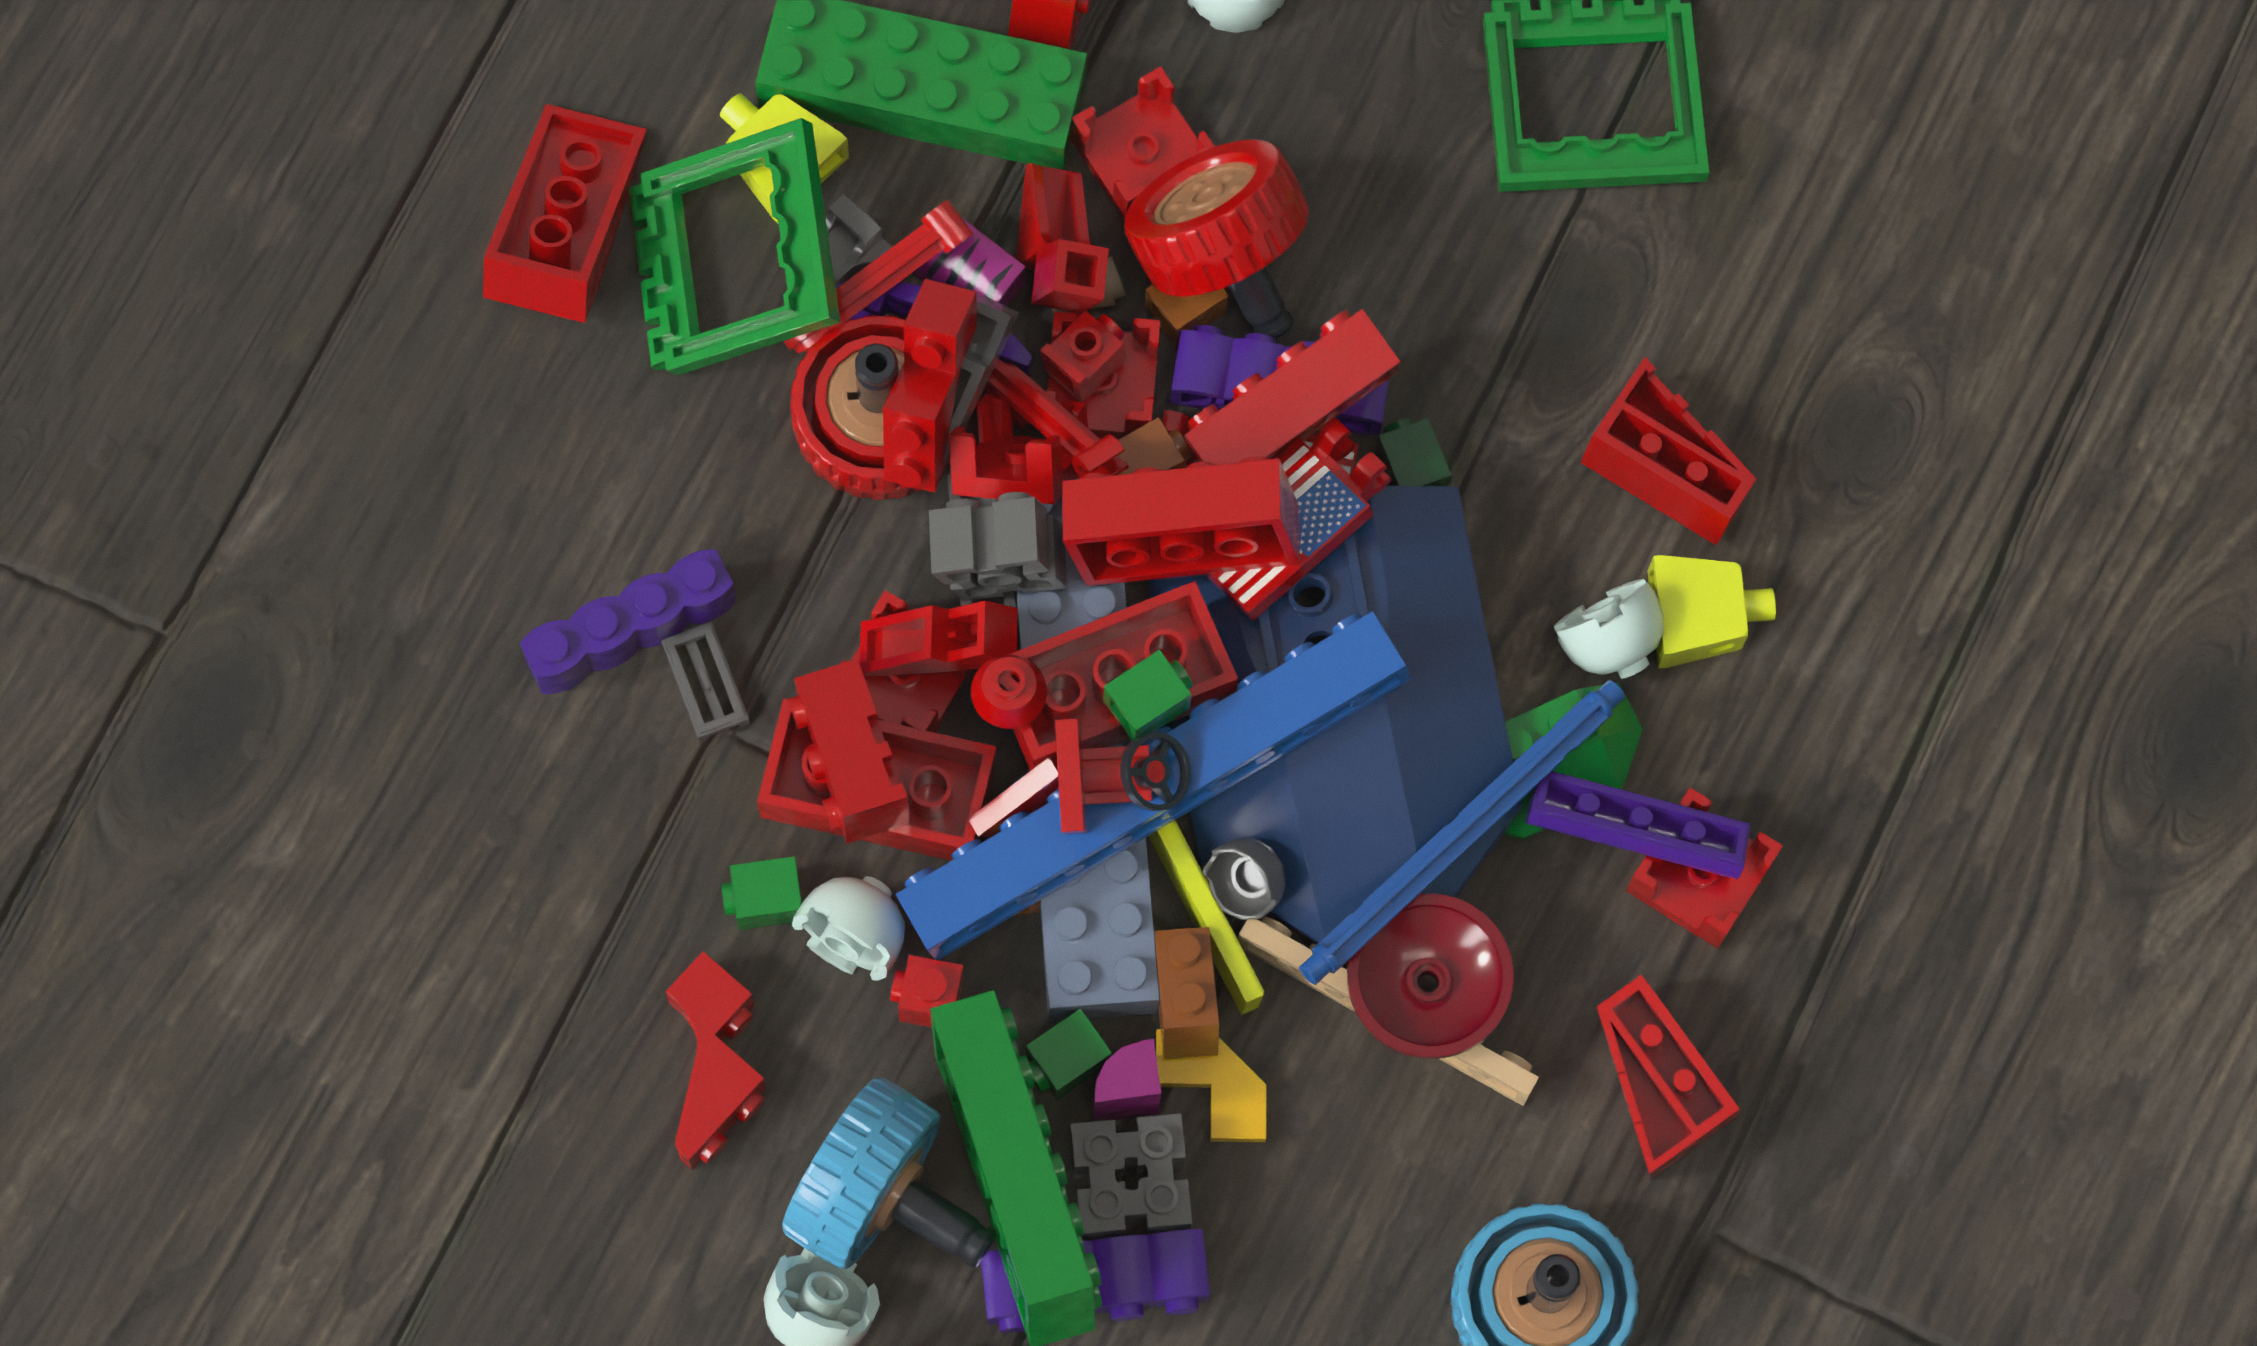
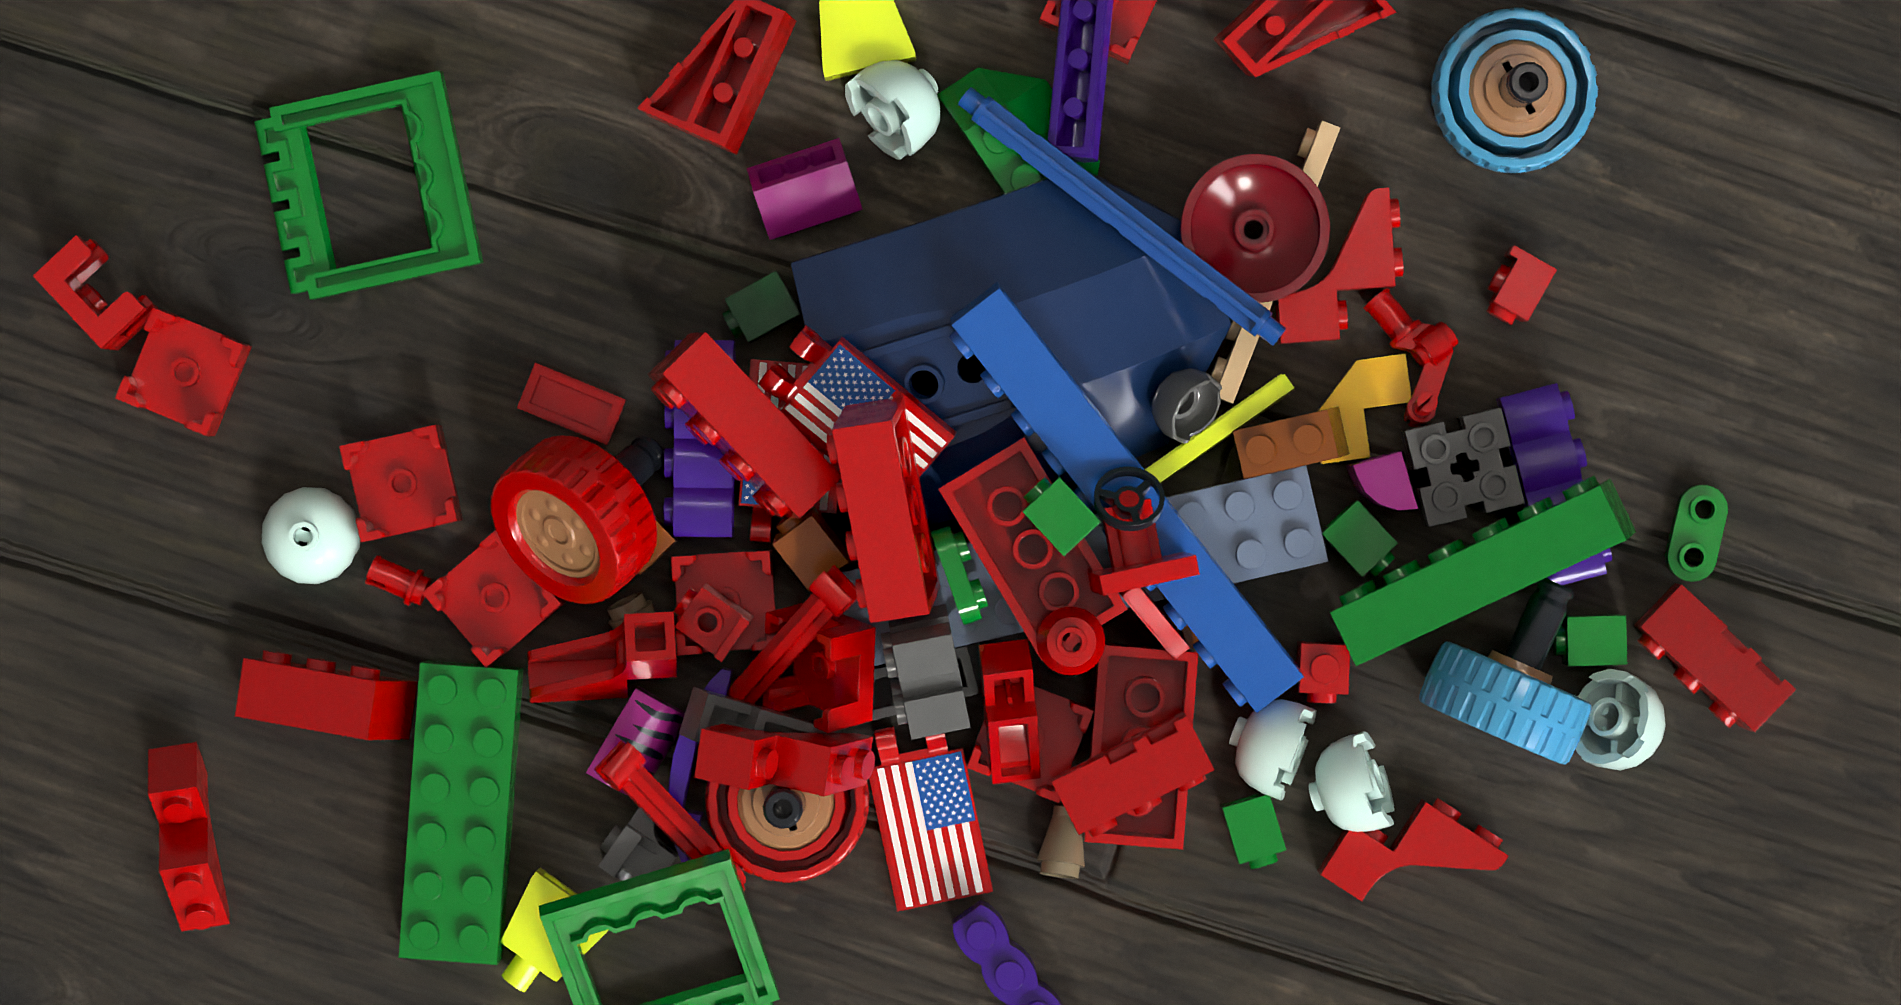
camera: 90 degrees left, 15 degrees up
dark grey tile [661,622,750,742] -> none
none -> red panel [339,425,463,542]
none -> red pin [365,555,432,606]
none -> red tile [517,363,627,445]
none -> magenta brick [746,138,863,240]
none -> tile [869,726,993,912]
none -> green plate [931,525,989,625]
none -> dark tan cone [1037,806,1085,879]
none -> red arch [1275,188,1404,344]
none -> light aqua cylinder [1309,731,1394,832]
none -> red pin [1363,288,1458,427]
none -> red brick [1486,245,1557,325]
none -> green brick [1553,614,1627,666]

